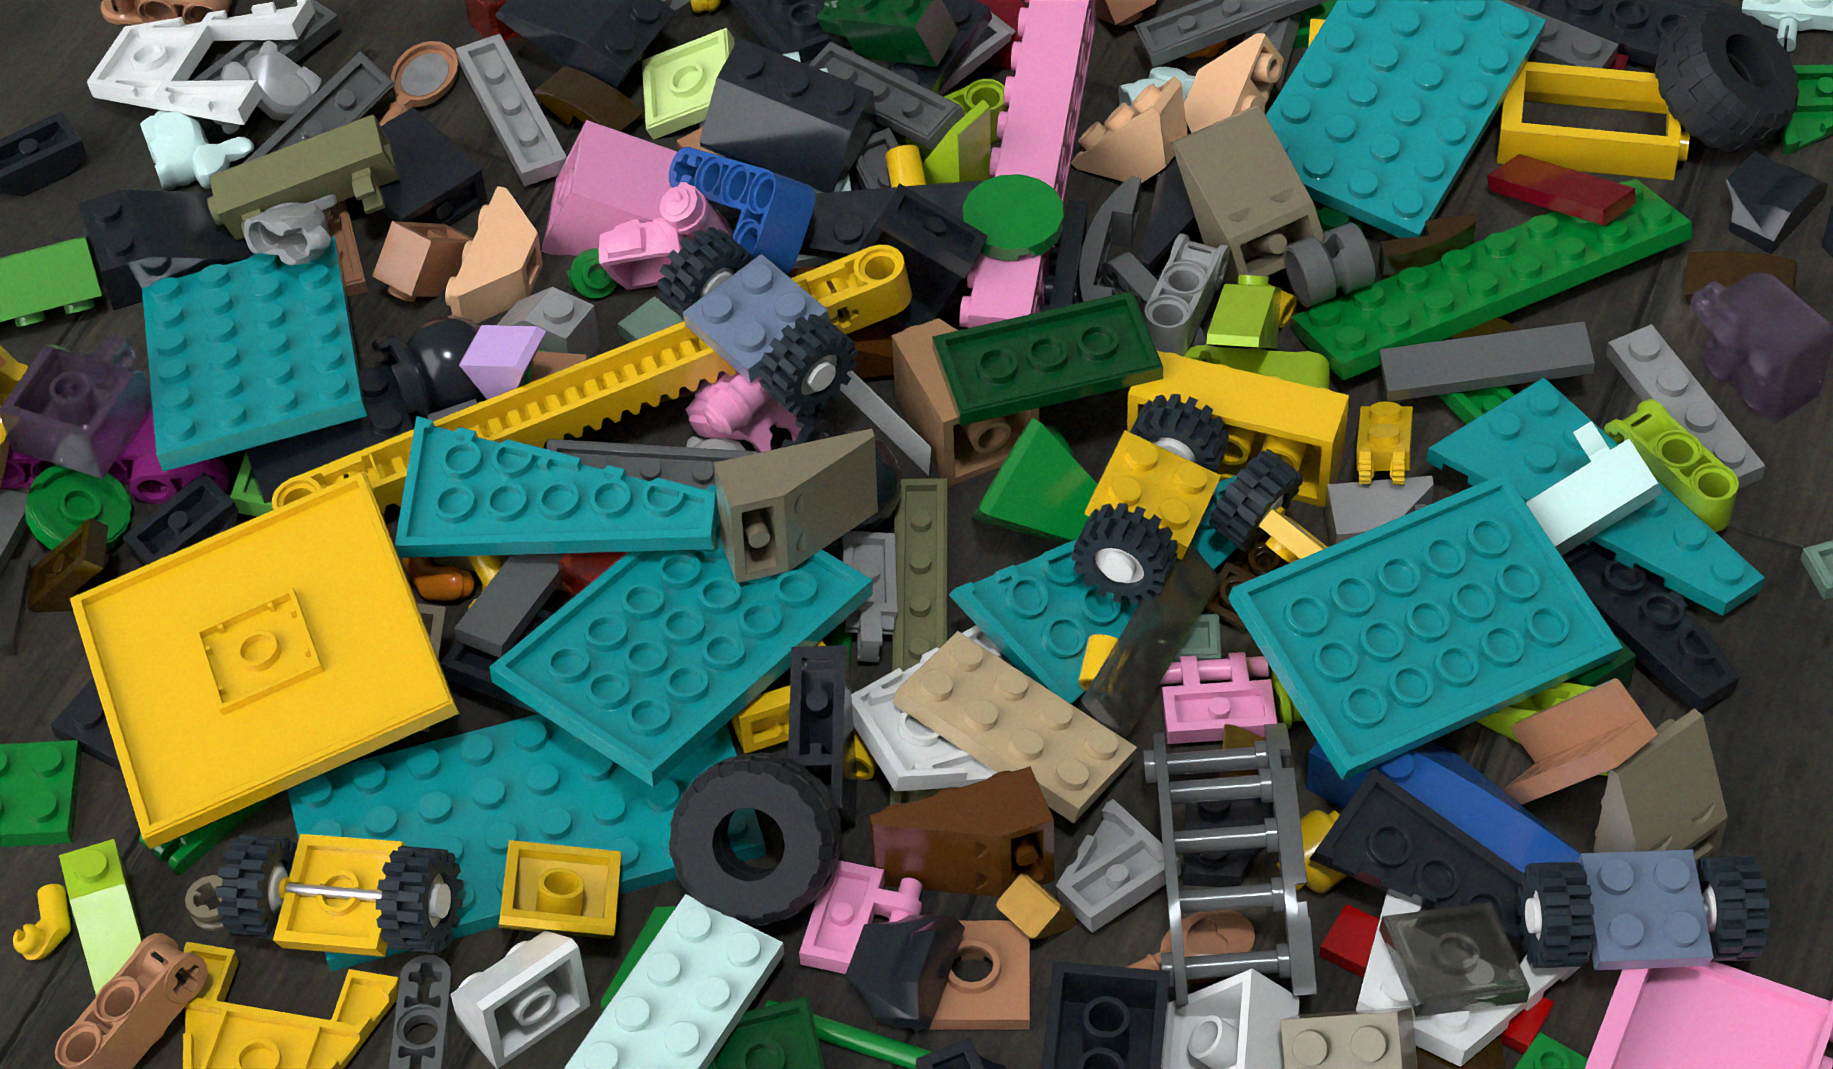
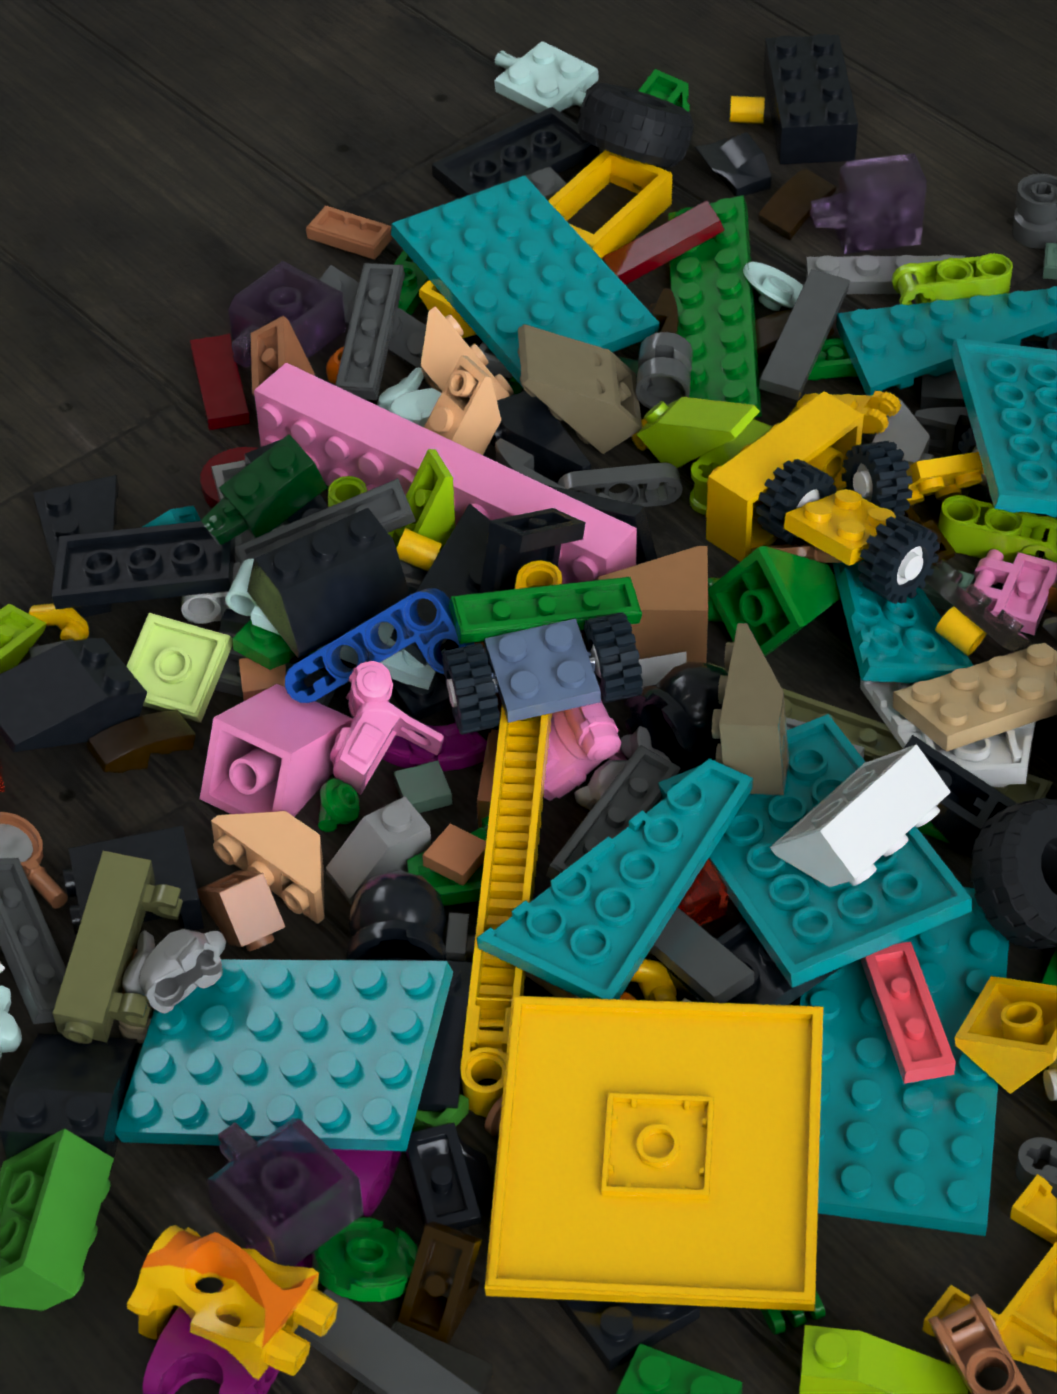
camera: 65 degrees left, 5 degrees down
dark tan bush [185,875,225,931] -> none
plate [216,834,463,957] -> none
light grey plate [456,34,567,187] -> none
lavender slope [459,325,546,400] -> none
dark green tile [932,291,1163,426] -> none
green tile [963,174,1064,261] -> none
light grey piece [1144,233,1230,357] -> none
light aqua brick [1526,421,1663,556] -> none
none -> green tile [449,577,642,644]
none -> light aqua dish [743,262,803,311]
none -> white slope [770,744,951,887]
none -> coral plate [861,941,956,1084]

